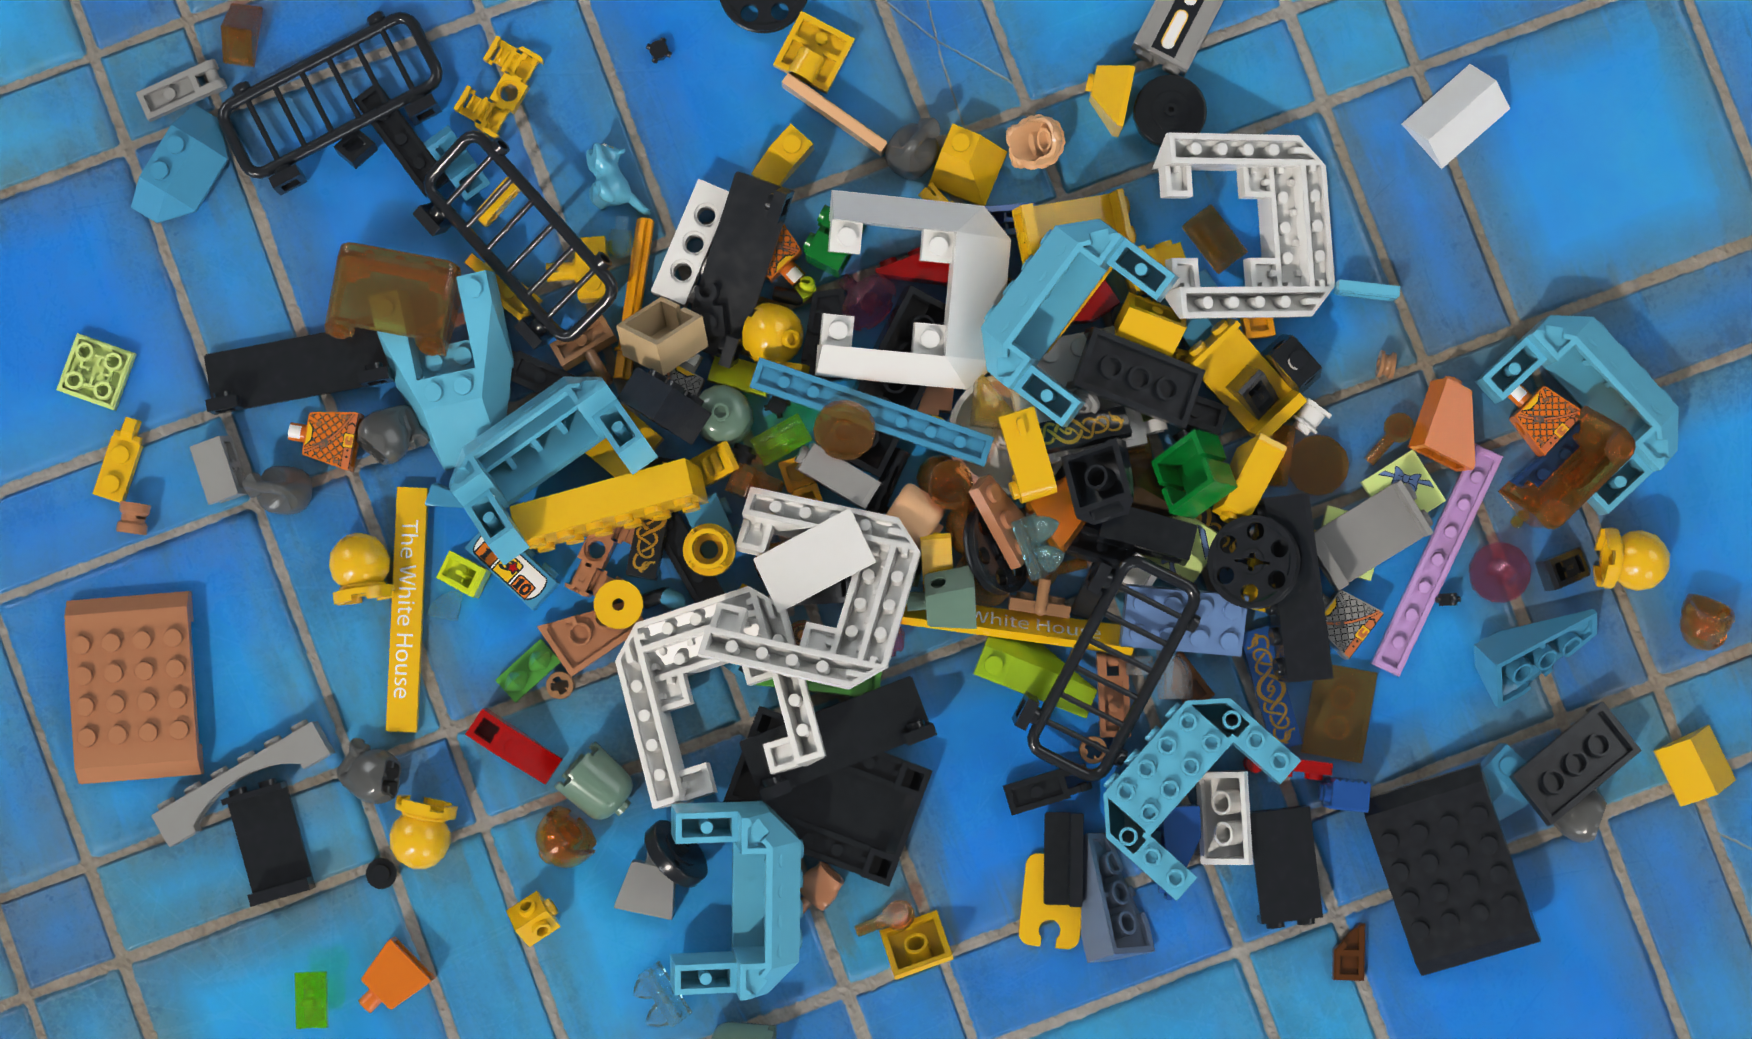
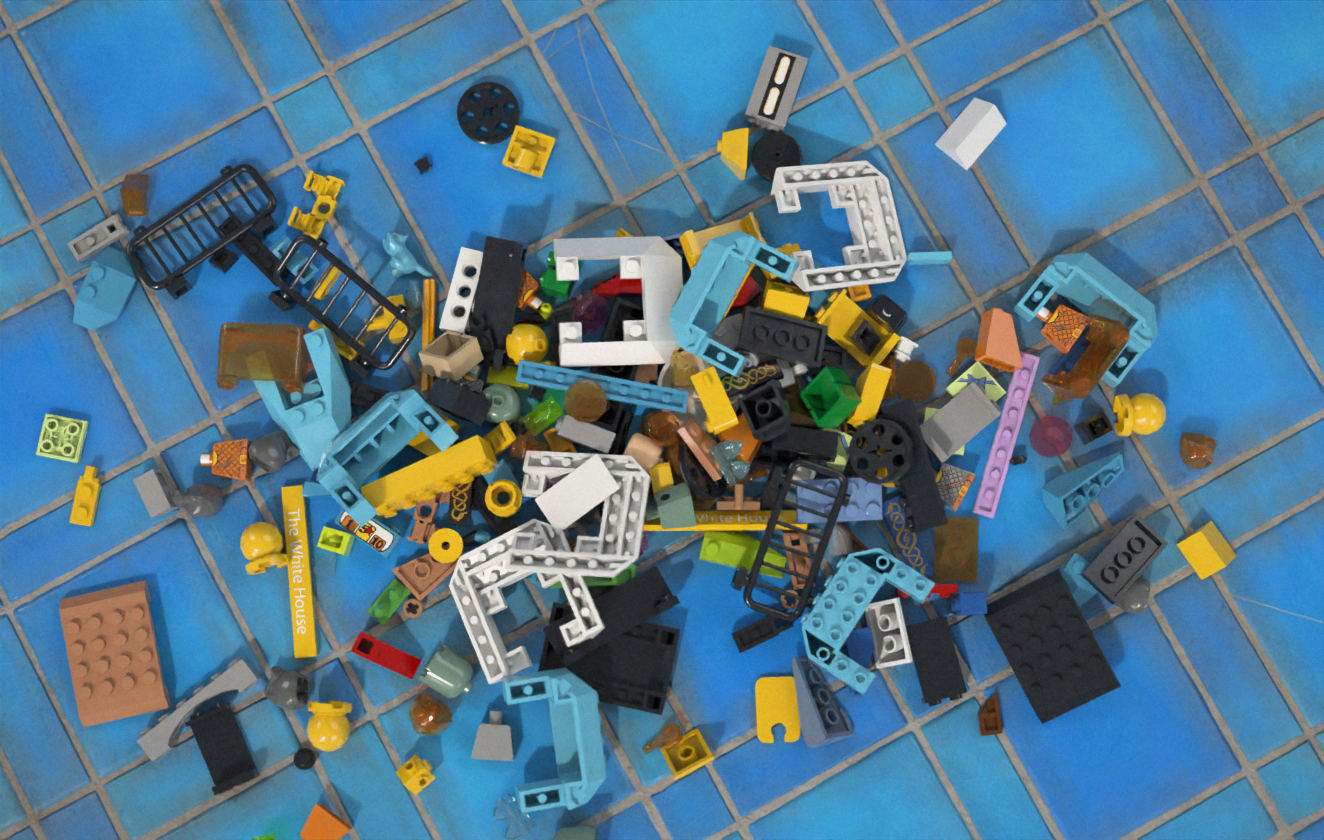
camera: 10 degrees left, 5 degrees down
nougat wheel [116,501,151,536] -> none
black bracket [204,323,395,415] -> none
medium nougat plate [549,314,618,386] -> none
black wheel [644,820,708,888] -> none
yellow slope [751,124,814,186] -> none
light nougat tile [782,73,887,156] -> none
nougat piece [800,861,844,914] -> none
dark grey piece [885,118,941,180] -> none
yellow slope [929,123,1007,206] -> none
light nougat hair [1006,114,1066,170] -> none
black panel [1043,812,1084,907] -> none
clear orange slope [1182,204,1248,274] -> none
medium nougat bush [1375,350,1397,380] -> none

